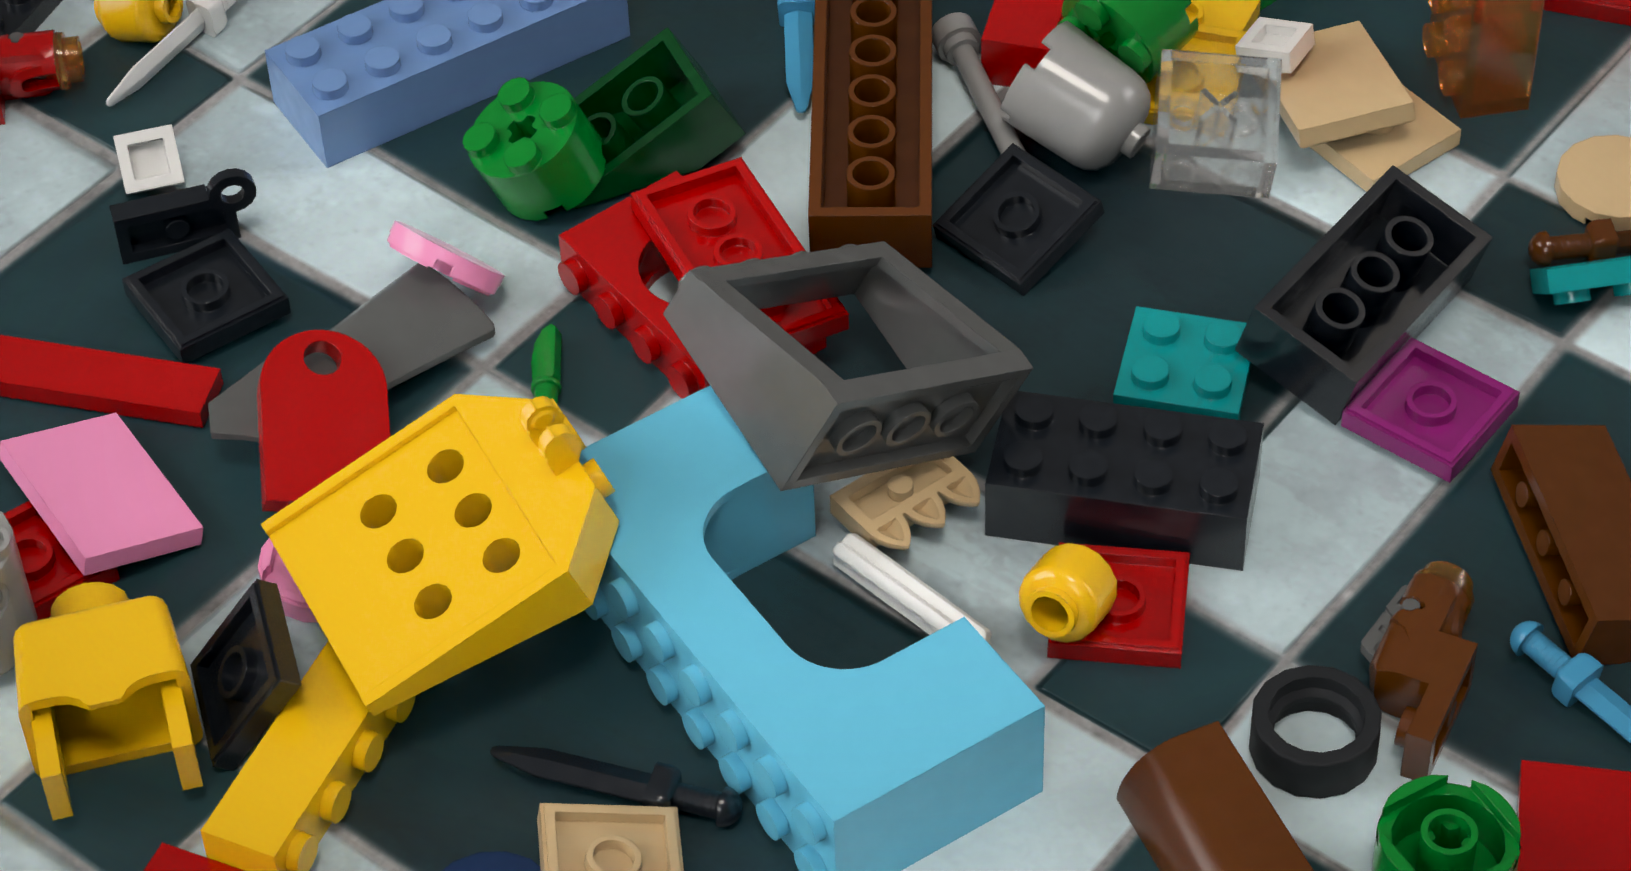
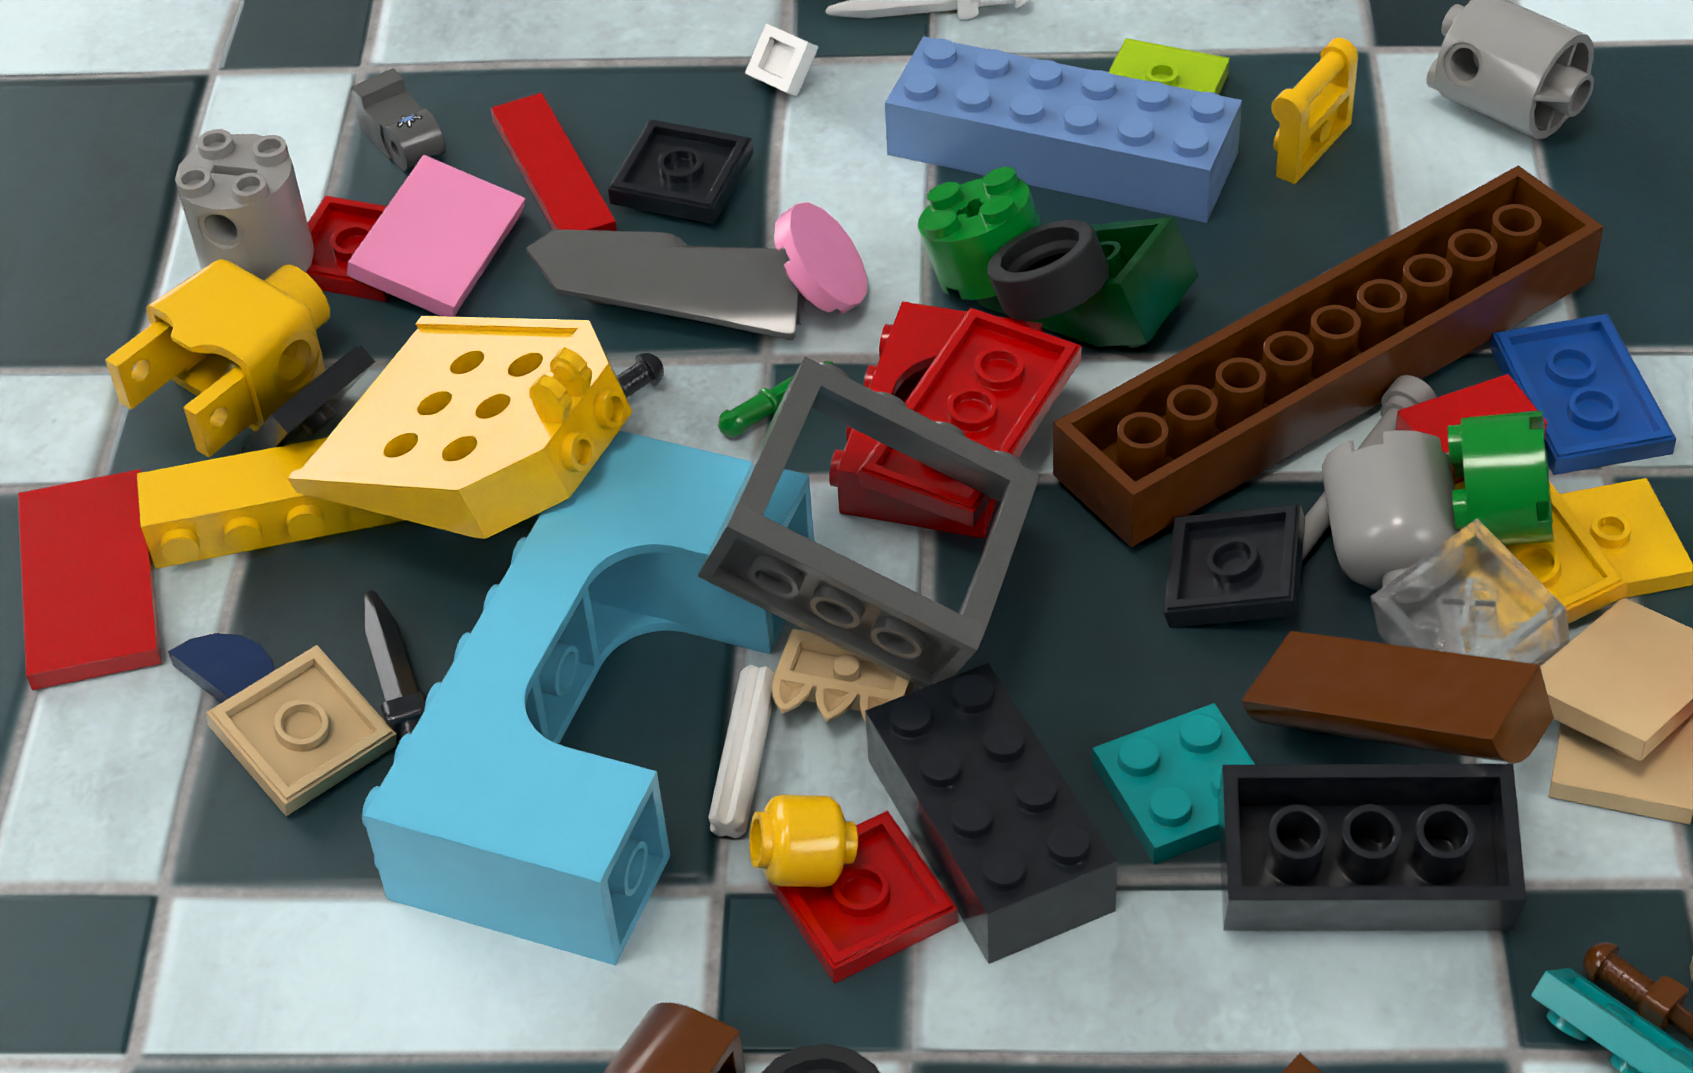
camera: 55 degrees right, 0 degrees up
black hinge [109,168,256,265] -> none
red tile [257,330,390,512] -> none
white plate [1235,17,1315,74] -> none
magenta plate [1341,337,1520,483] -> none
none -> black tyre [987,220,1109,321]
none -> reddish brown brick [1241,631,1554,764]

